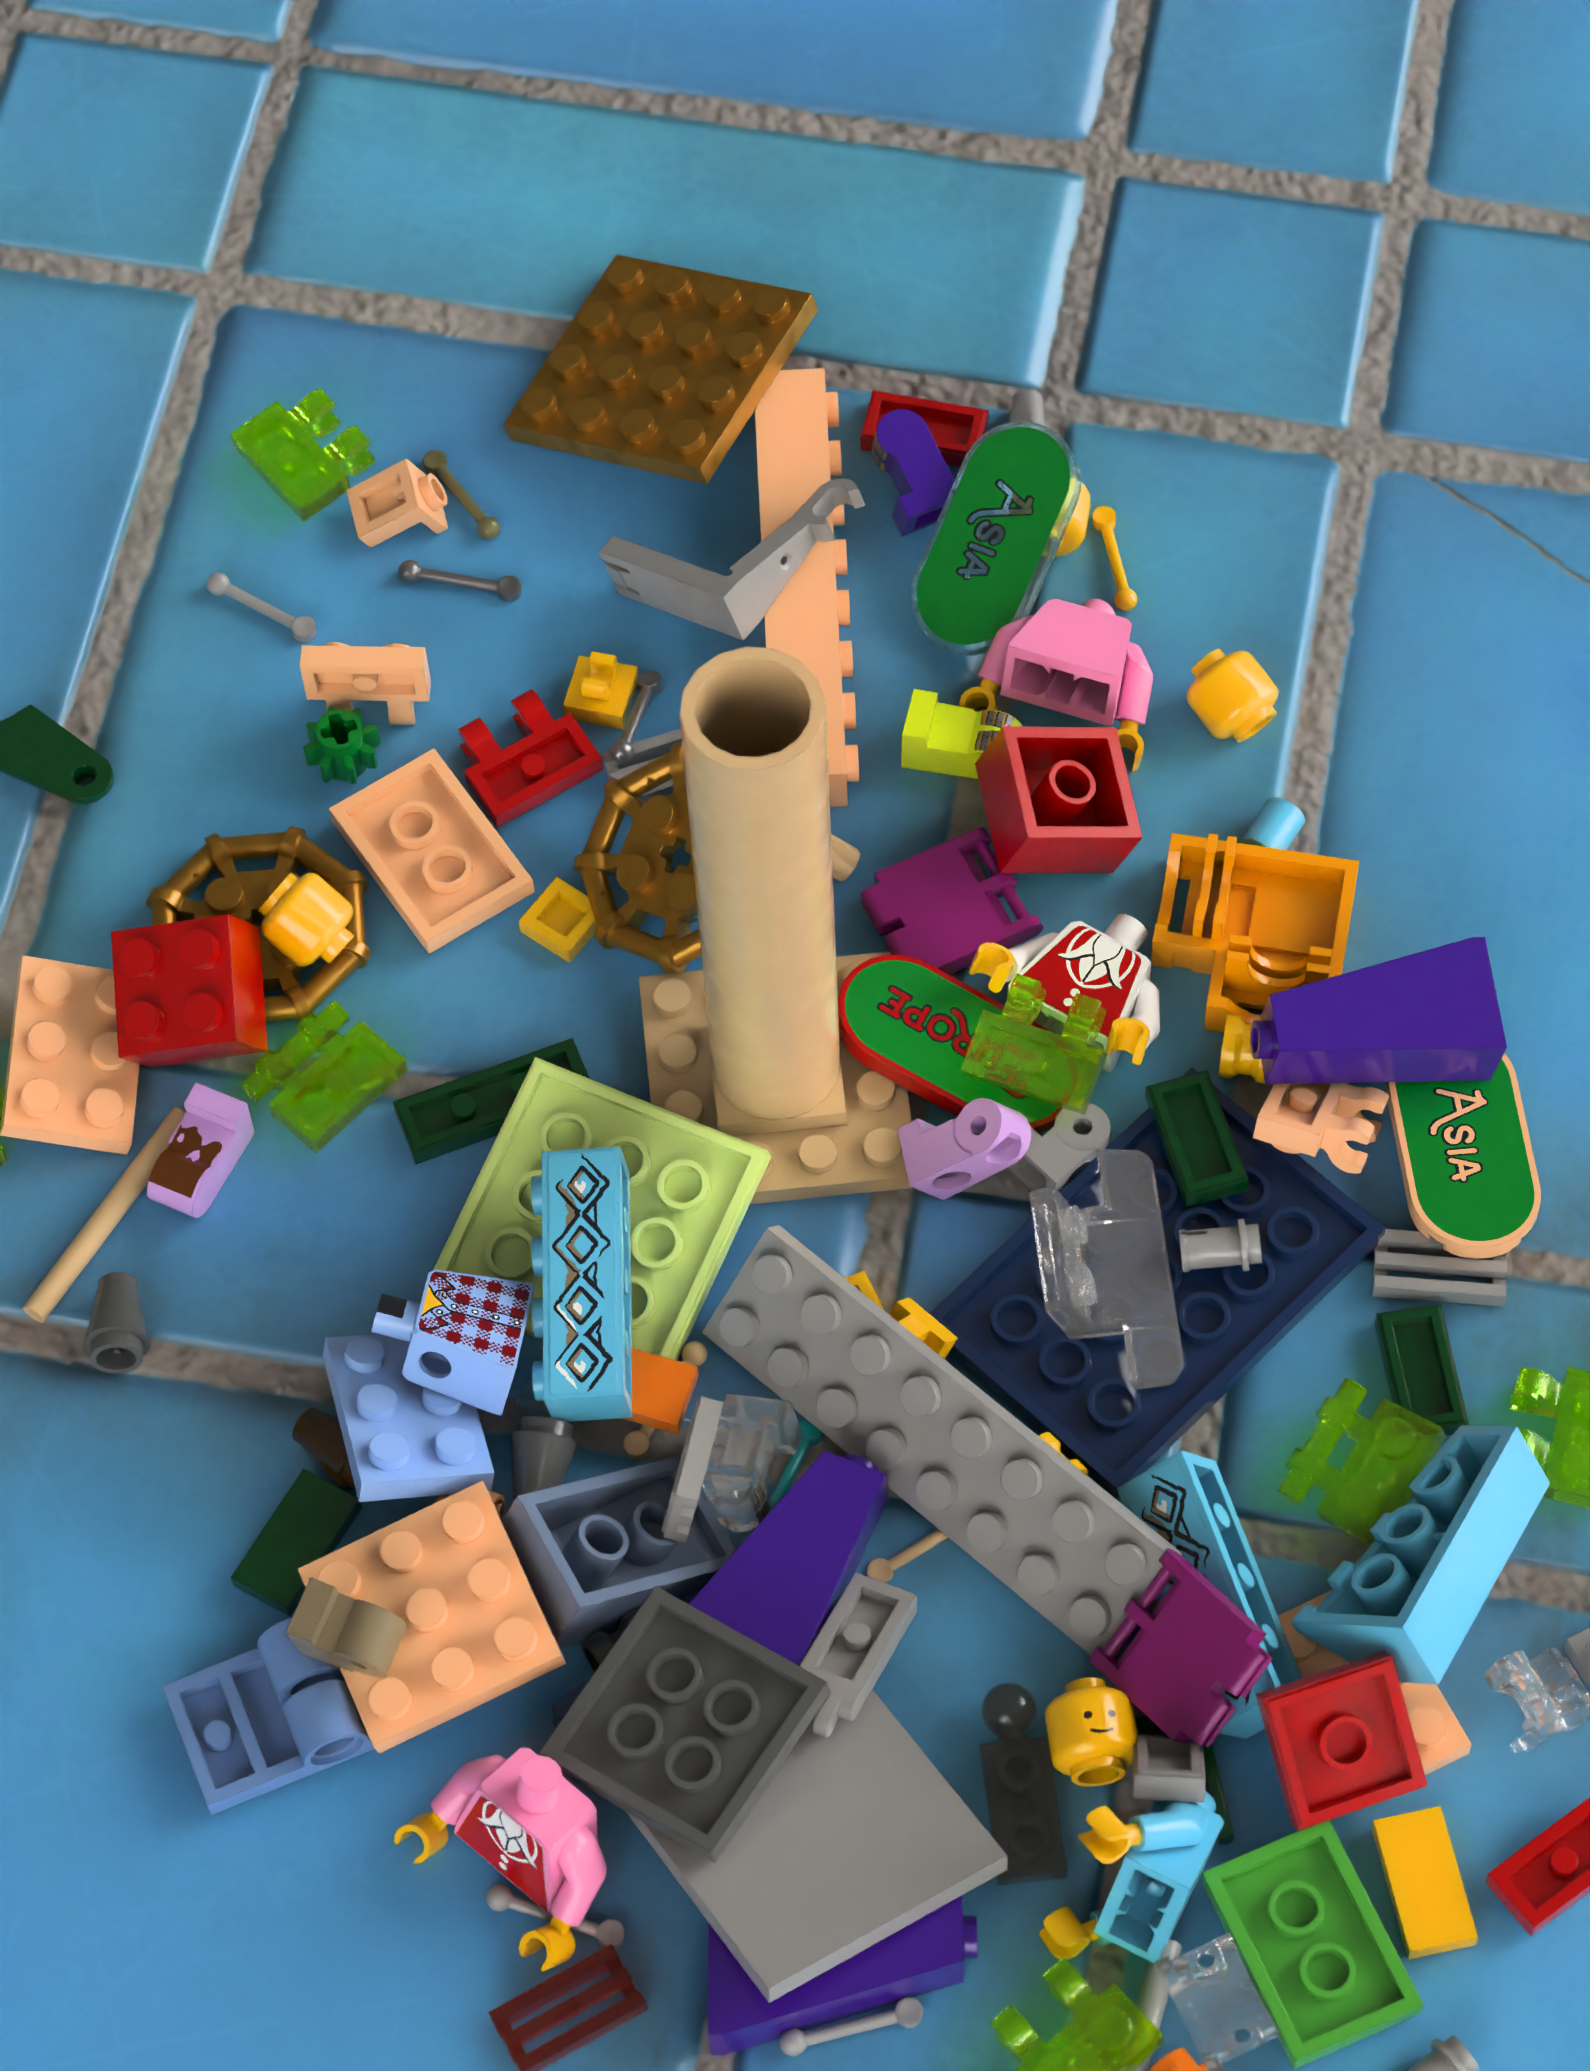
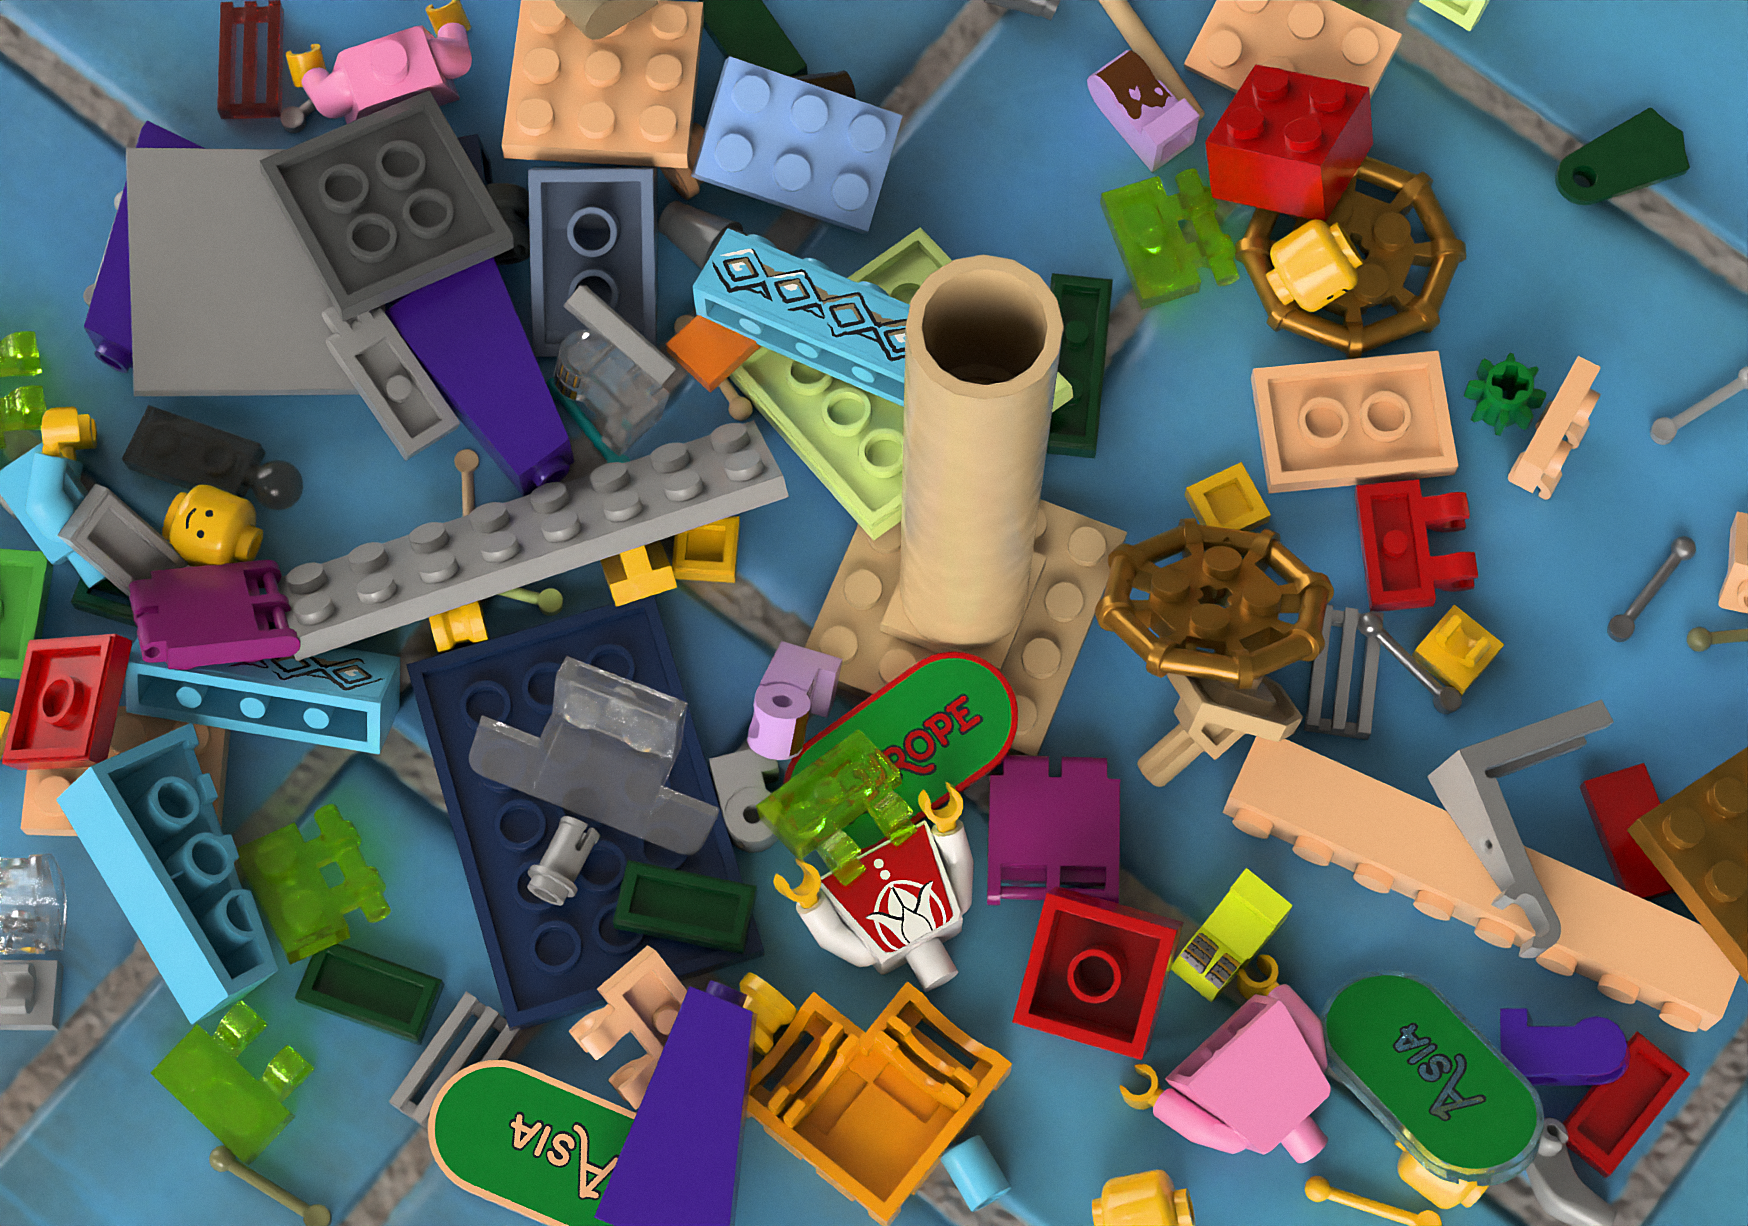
camera: 115 degrees right, 10 degrees up
light blue torso [371,1269,535,1416] -> none
none -> red tile [1579,763,1675,901]

